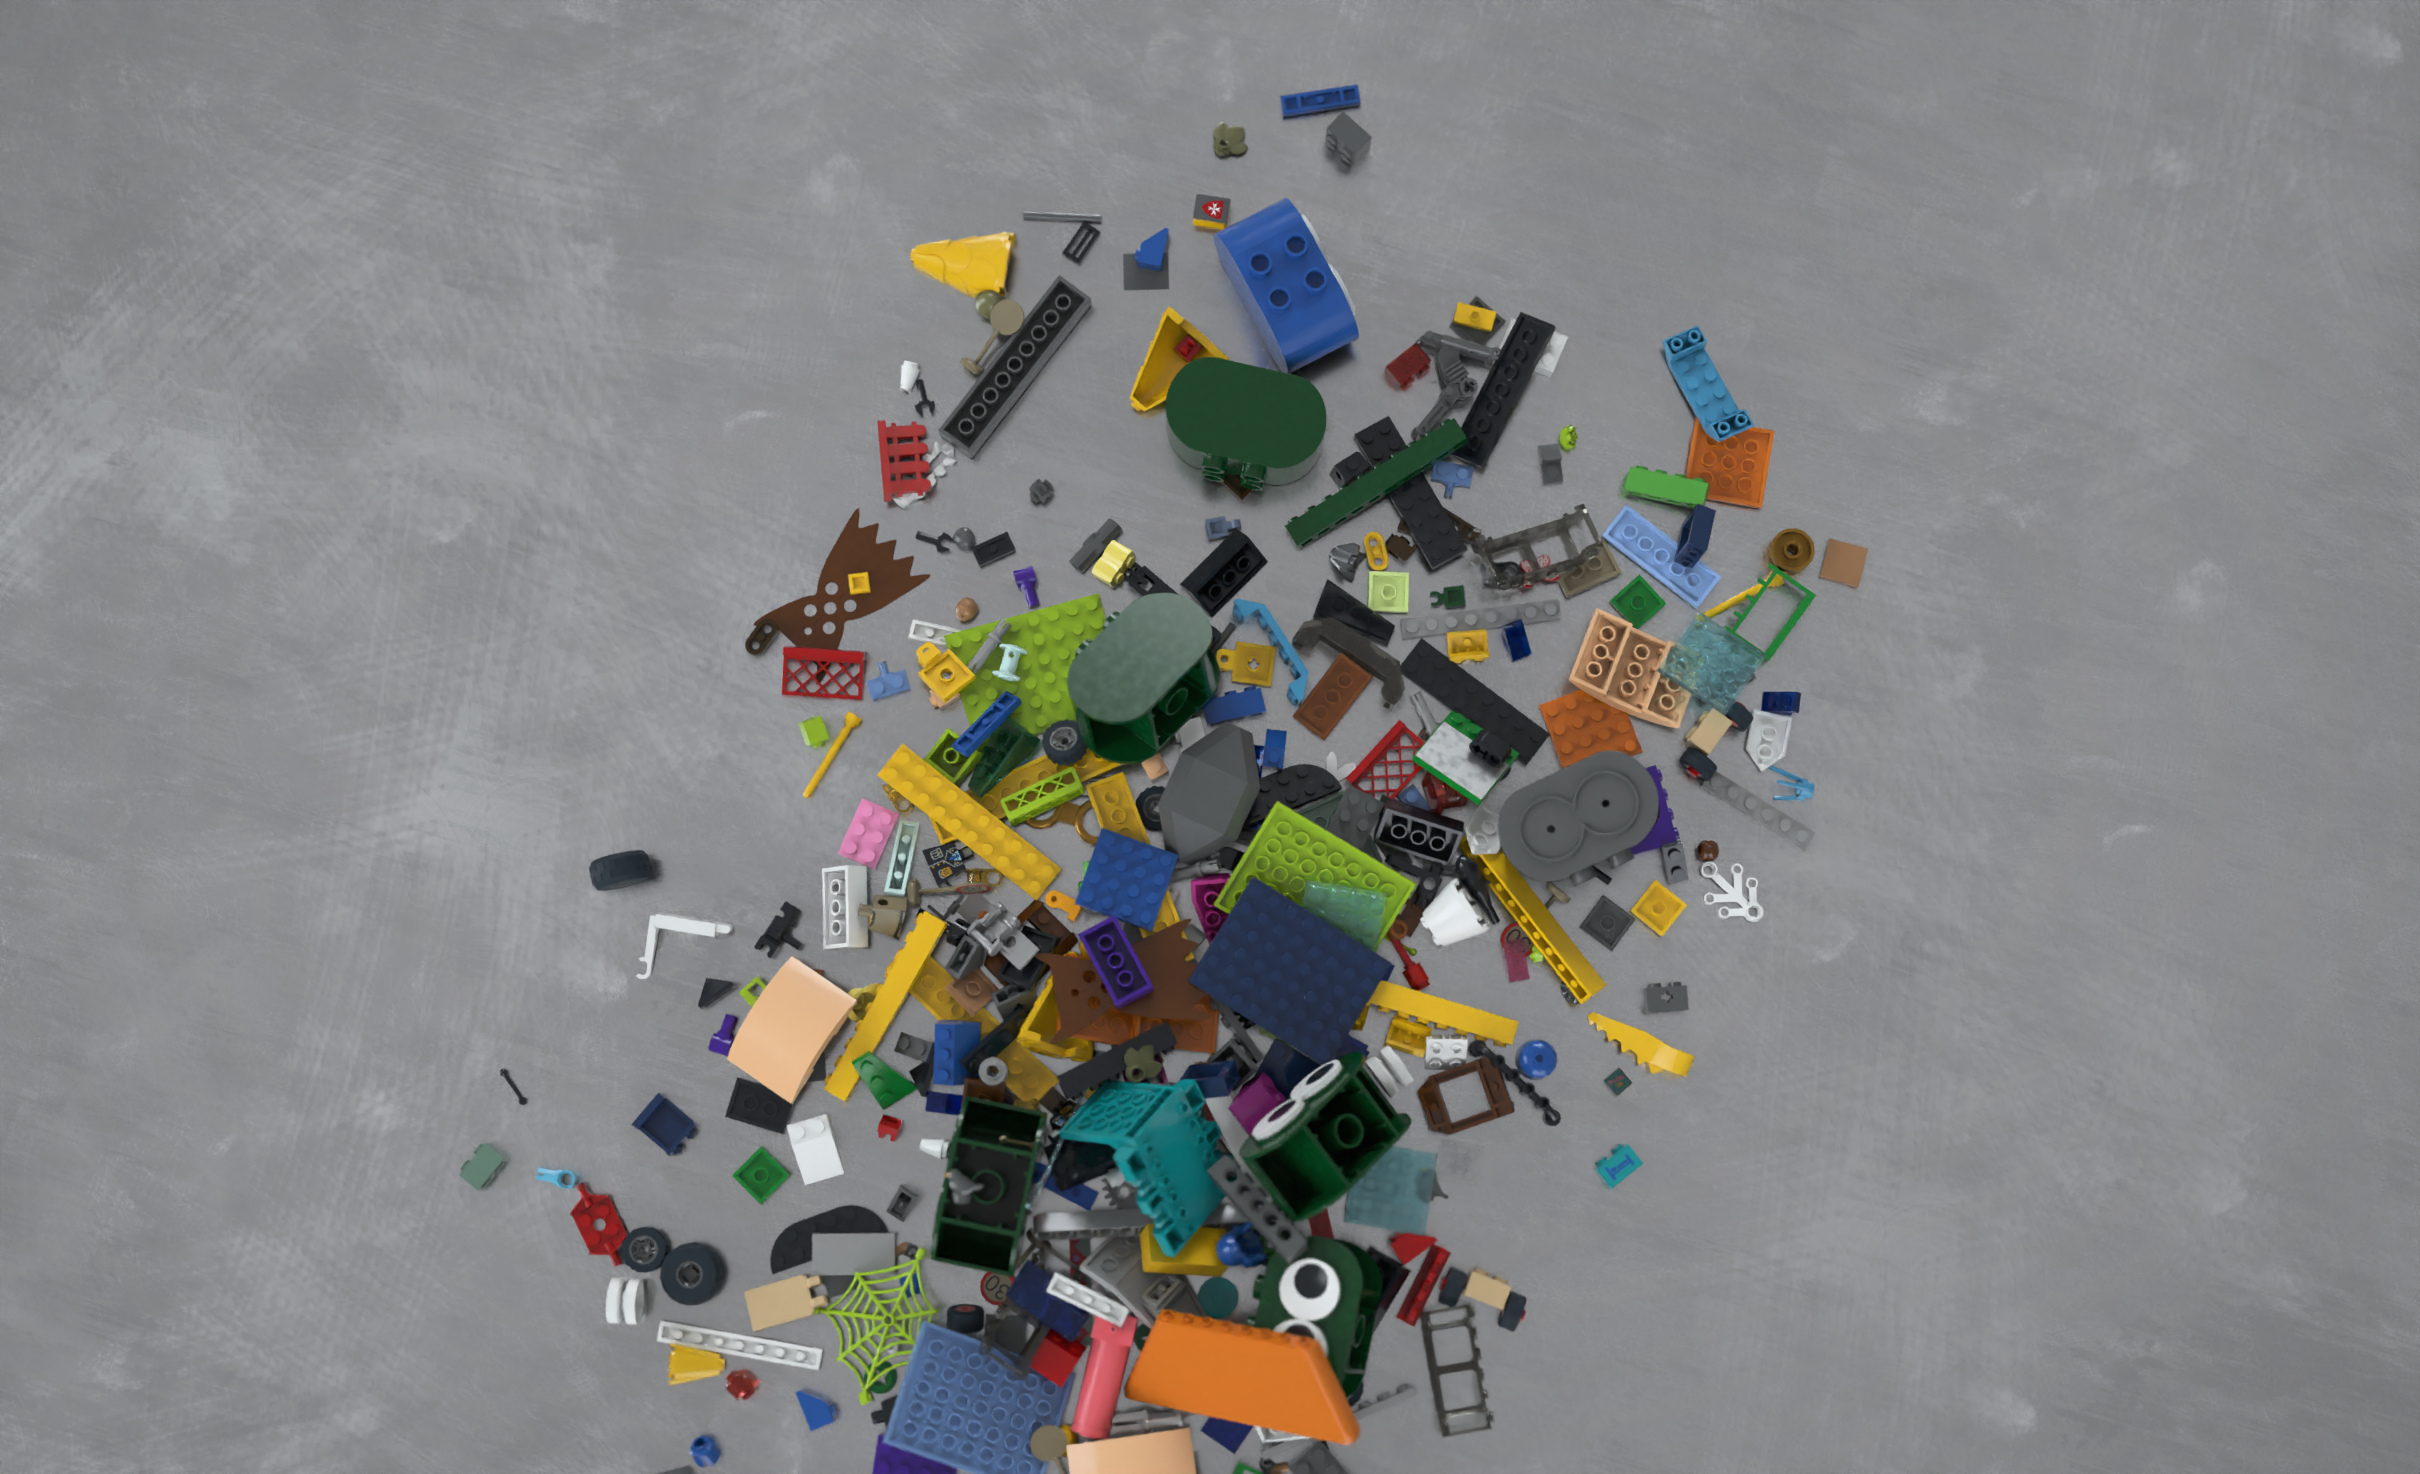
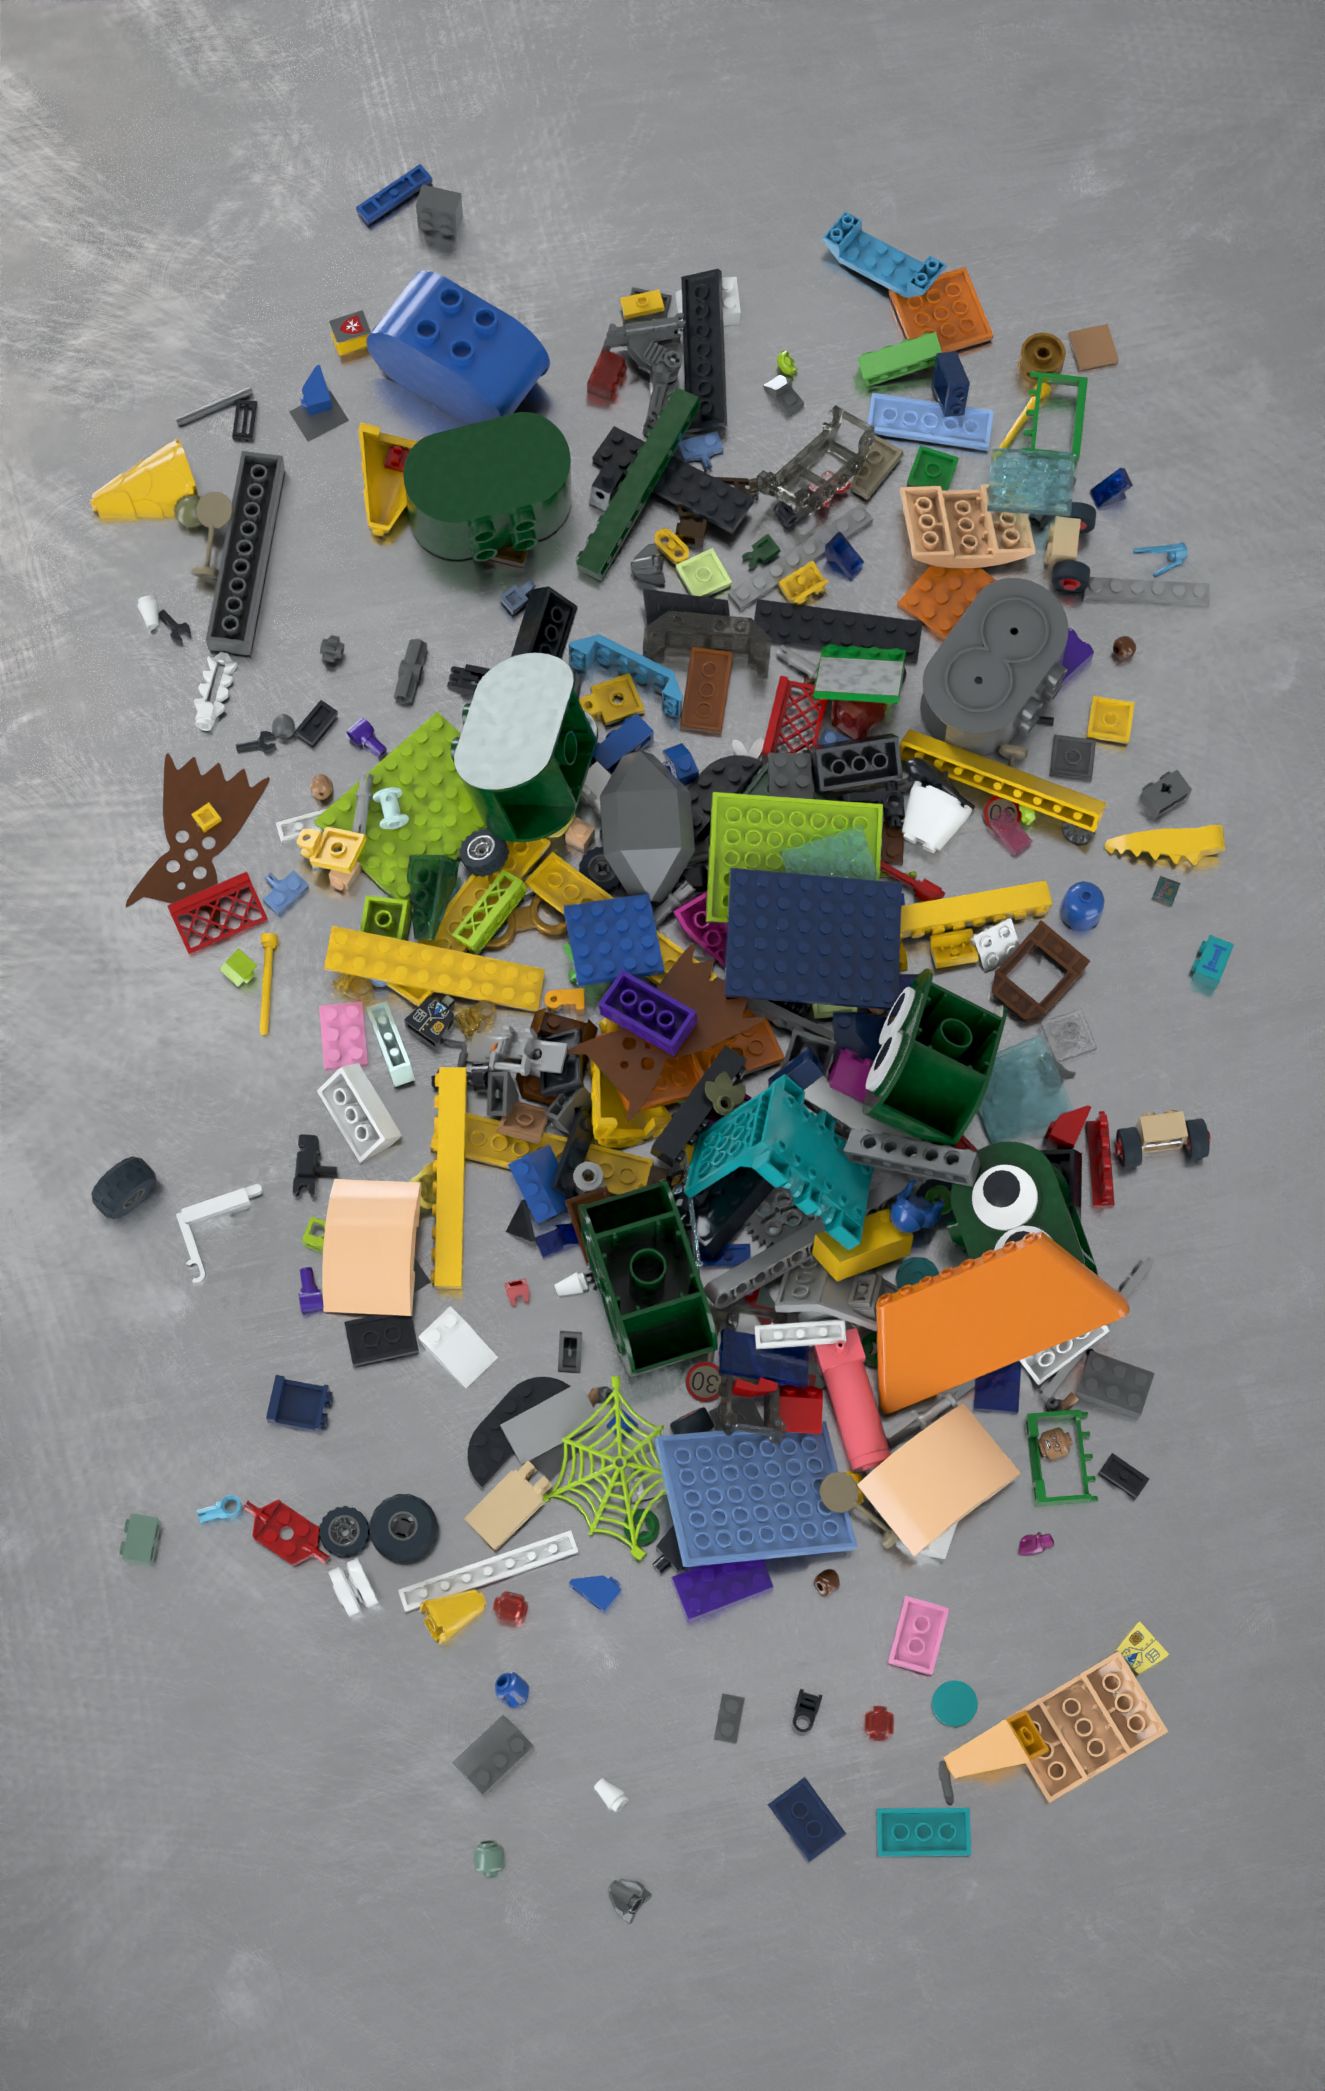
camera: 30 degrees left, 10 degrees down
black hinge [499,1068,527,1105] -> none
black slope [698,978,736,1009] -> none
green plate [732,1146,790,1205] -> none
dark brown plate [745,619,778,656] -> none
green wing [852,1051,917,1110] -> none
dark tan torso [858,895,908,939] -> none
red fence [878,420,931,502] -> none
dark grey plate [894,1032,934,1064] -> none
dark tan piece [907,879,992,907] -> none
dark grey animal [945,1169,984,1204] -> none
blue plate [952,691,1022,758] -> none
light yellow brick [1091,540,1136,588] -> none
white cone [1104,1167,1126,1189] -> none
olive plate [1213,122,1248,156] -> none
white wheel [1365,1045,1414,1098] -> none
dark orange tile [1387,919,1408,940] -> none
clear smoke windscreen [1419,1303,1494,1437] -> none
white tile [1464,803,1501,855] -> none
black beam [1469,730,1512,768] -> none
black bar [1469,1040,1561,1126] -> none
plate [1661,841,1689,884] -> none
white plant [1700,861,1764,922] -> none
white tile [1745,709,1793,772] -> none
none -> red slope [729,1377,778,1398]

